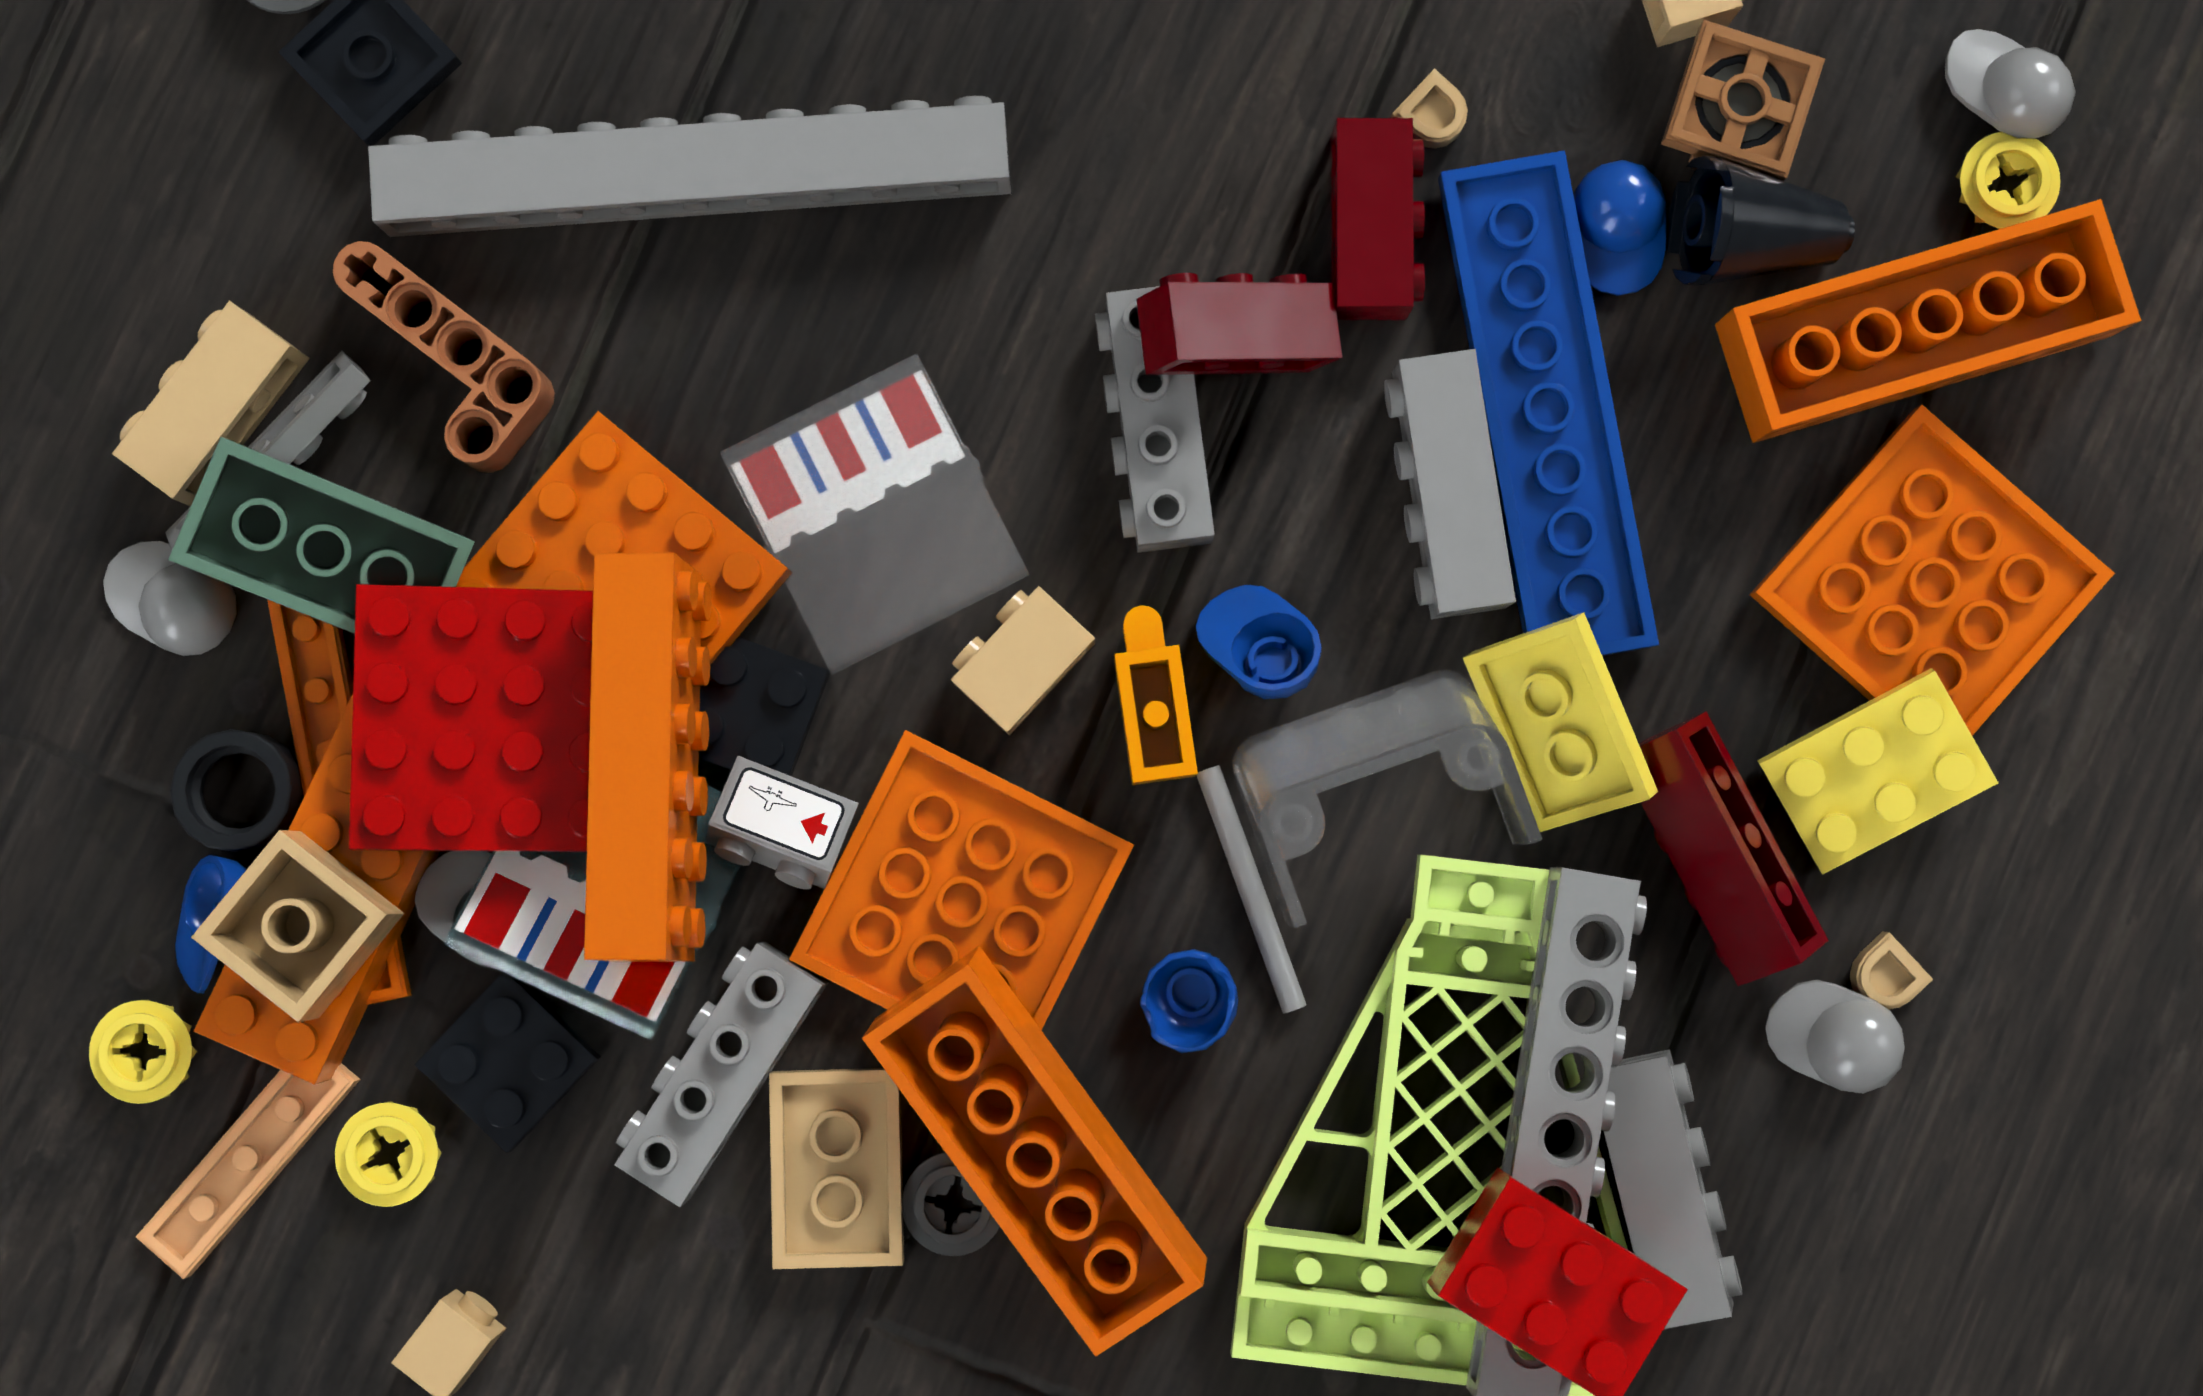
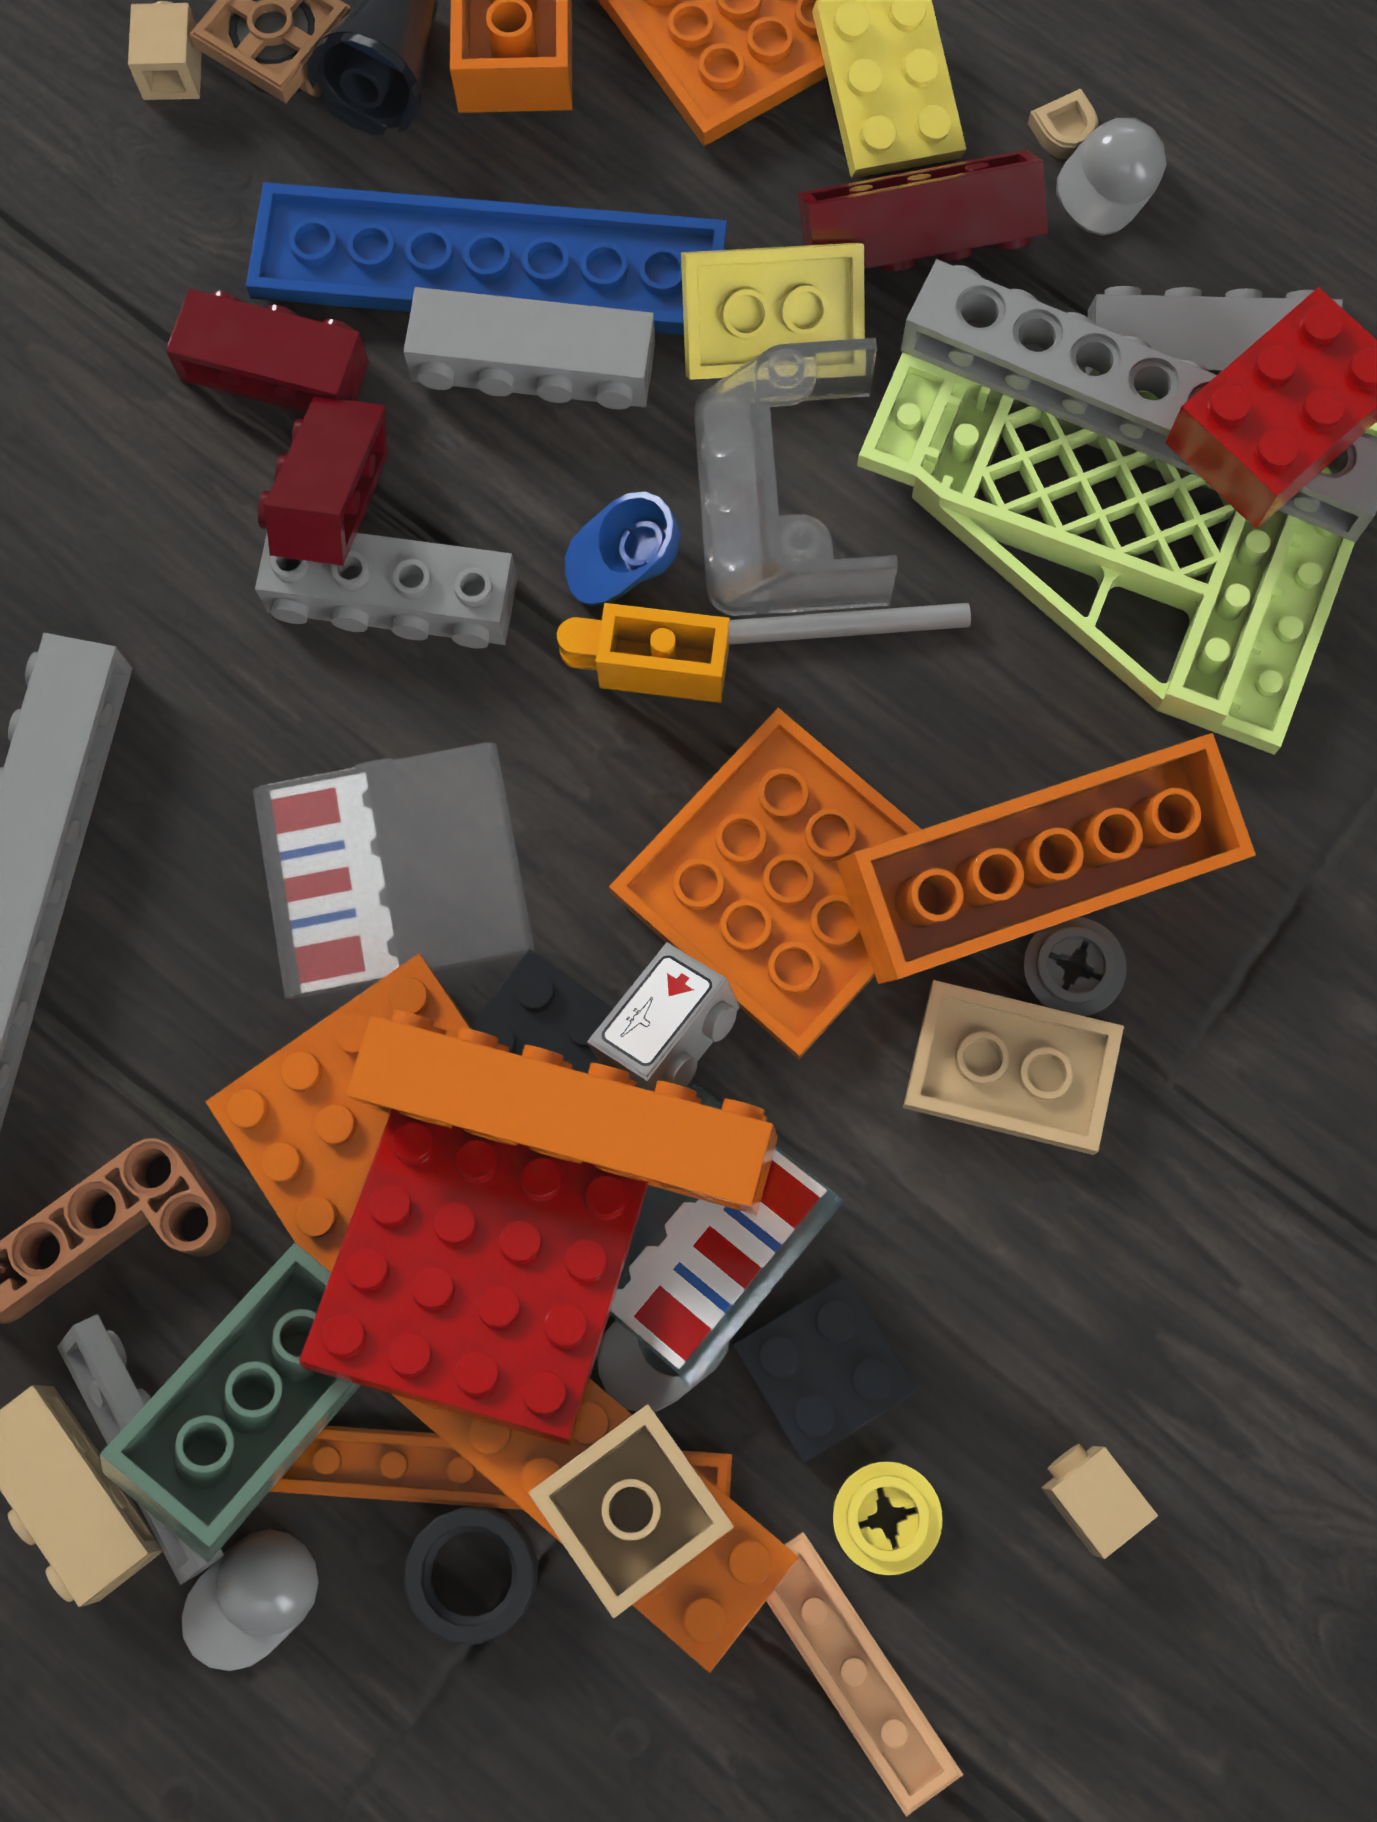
camera: 70 degrees left, 10 degrees down
light yellow gear [89,1000,197,1104] -> none
blue cap [175,855,247,994] -> none
light grey brick [614,942,829,1207] -> none
tan brick [951,586,1095,736] -> none
blue hair [1140,949,1239,1053] -> none
tan tile [1391,68,1468,148] -> none
blue cap [1573,160,1666,296] -> none

